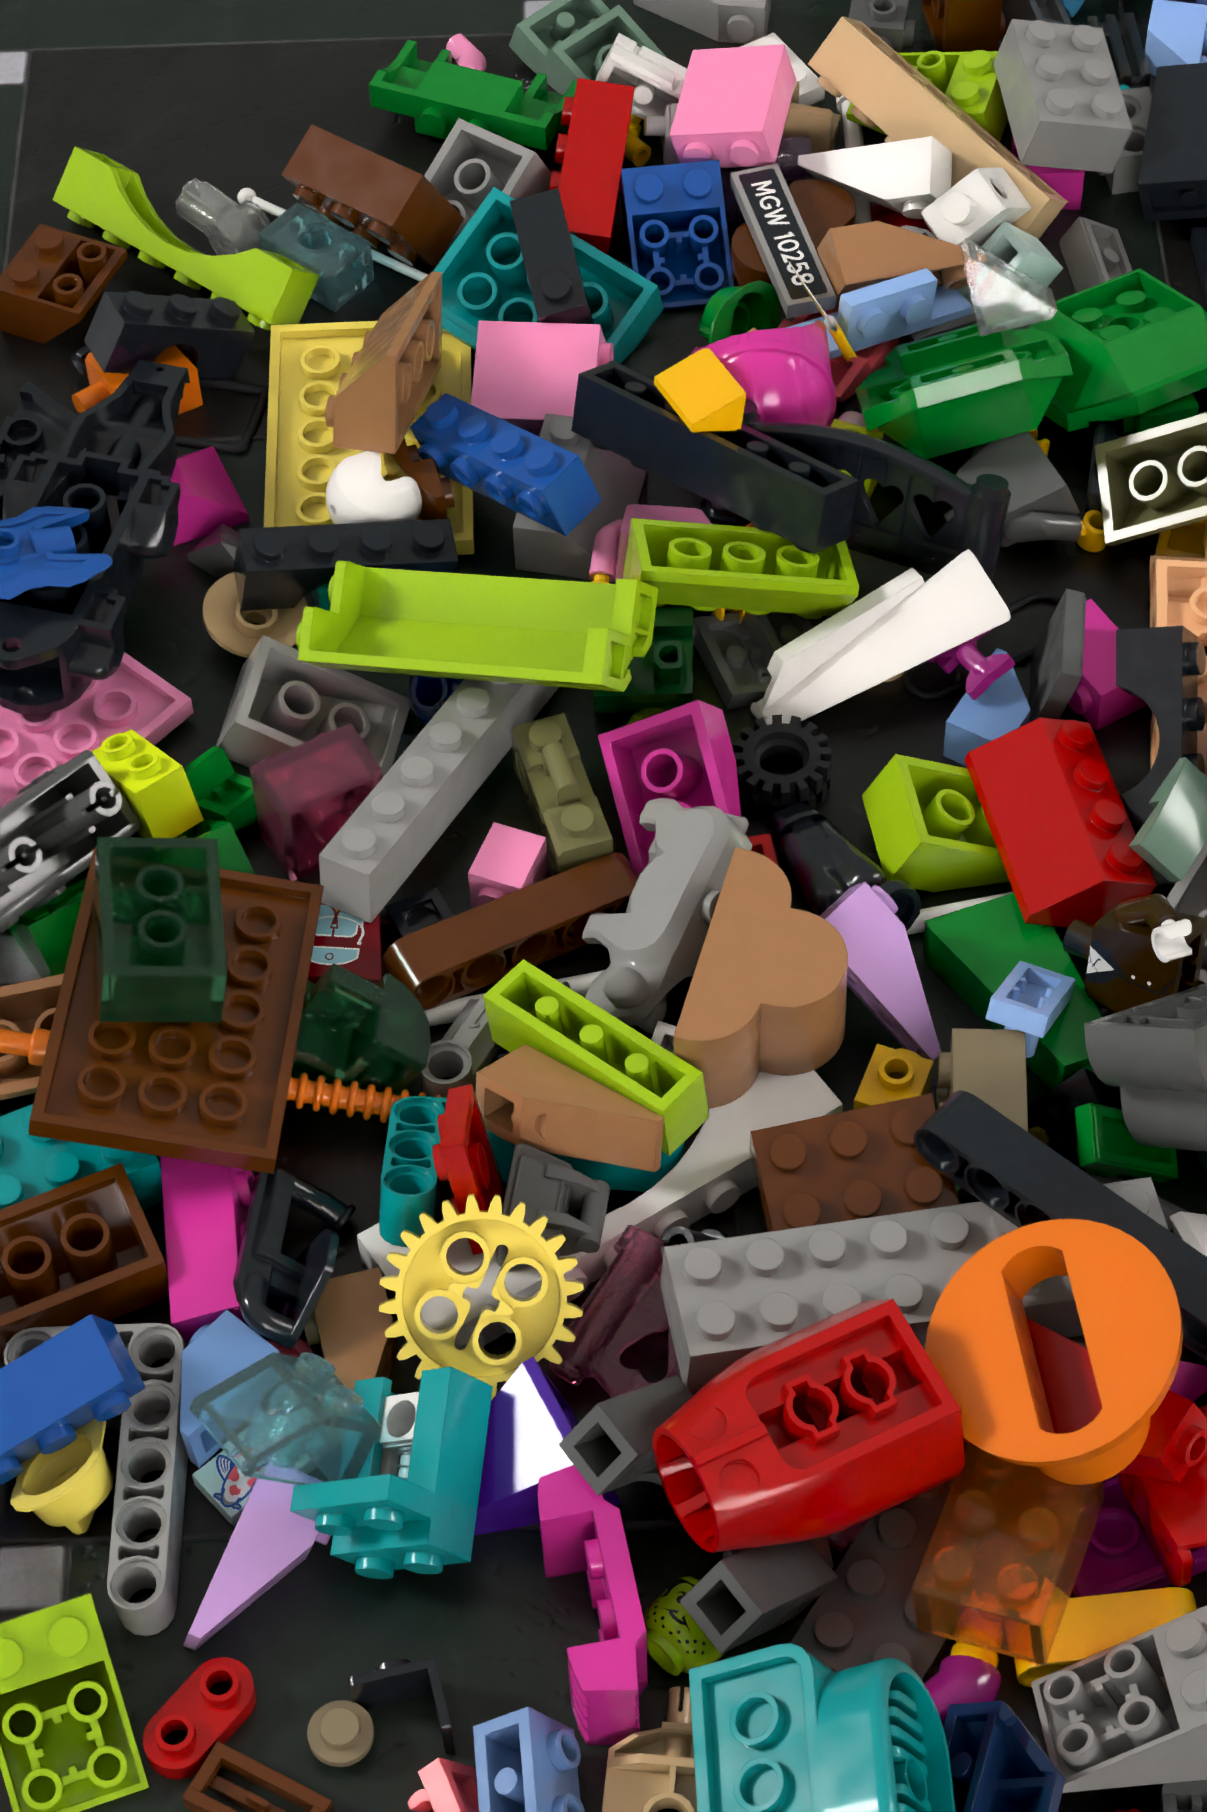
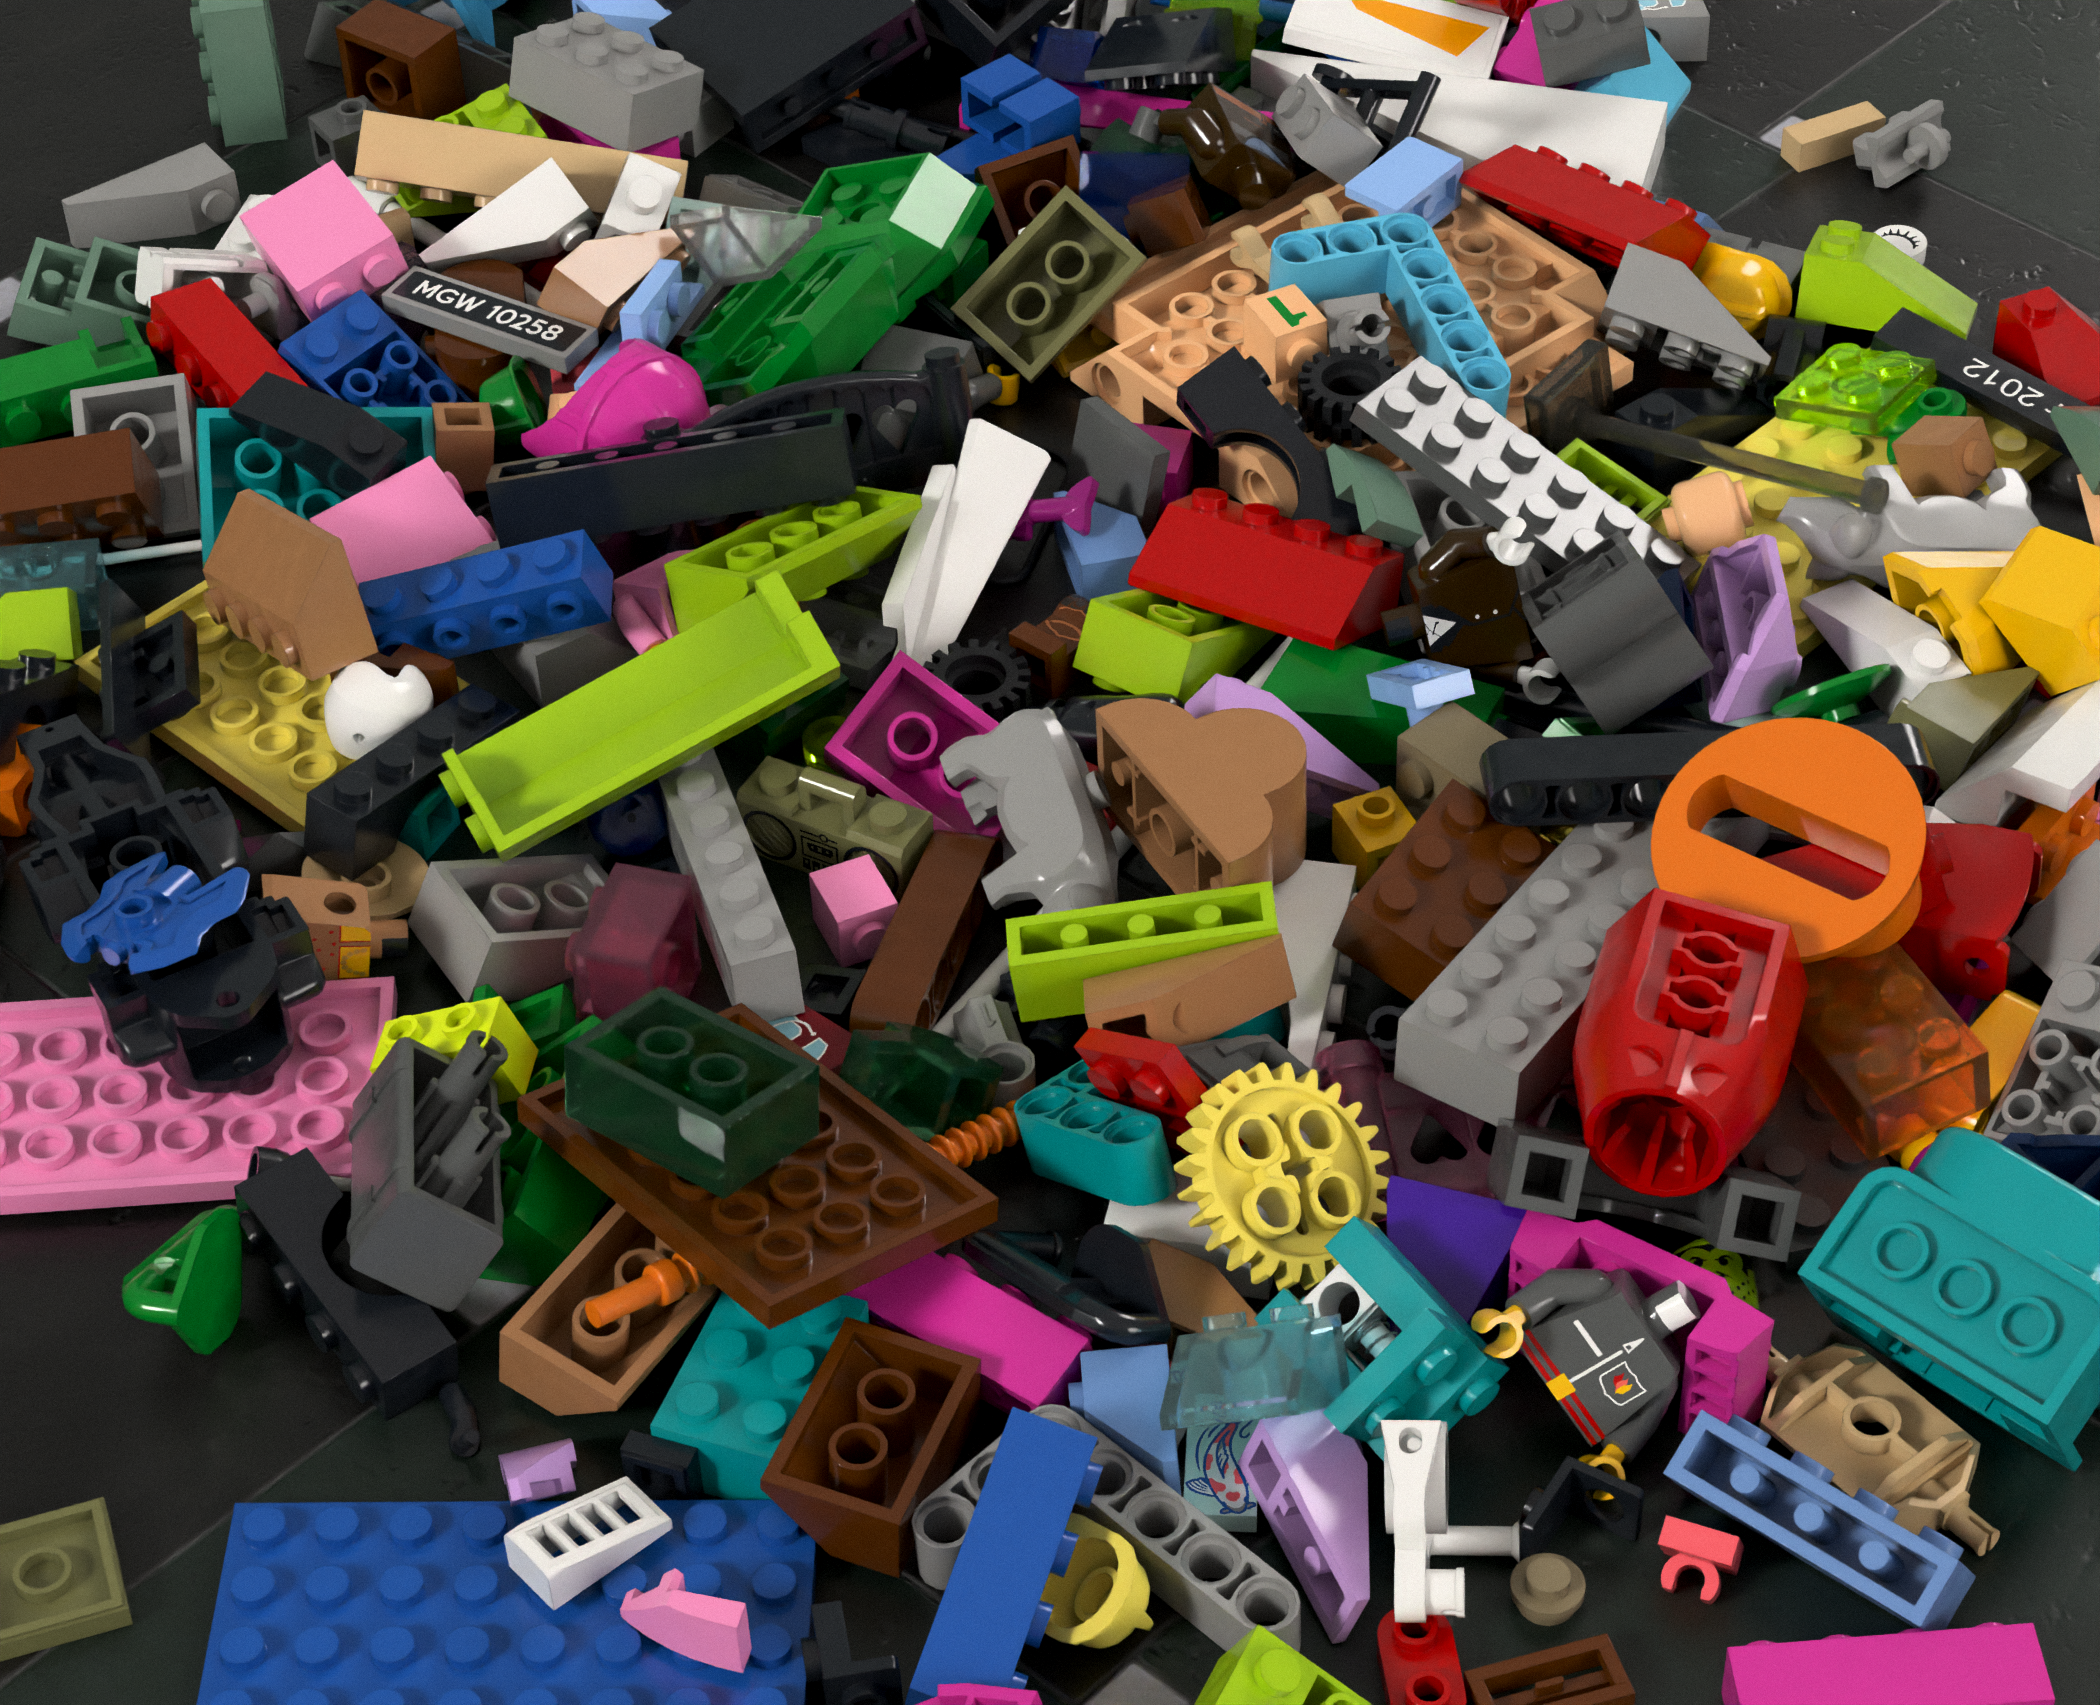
camera: 45 degrees left, 10 degrees down
yellow slope [654,348,746,433] -> none
yellow sticker [789,262,857,363] -> none
none -> black bracket [97,578,201,765]
none -> medium nougat torso [261,874,408,981]
none -> medium nougat brick [431,402,495,496]
none -> reddish brown leg [1009,594,1090,700]
none -> white piece [1380,1420,1520,1623]
none -> dark grey torso [1471,1268,1701,1500]

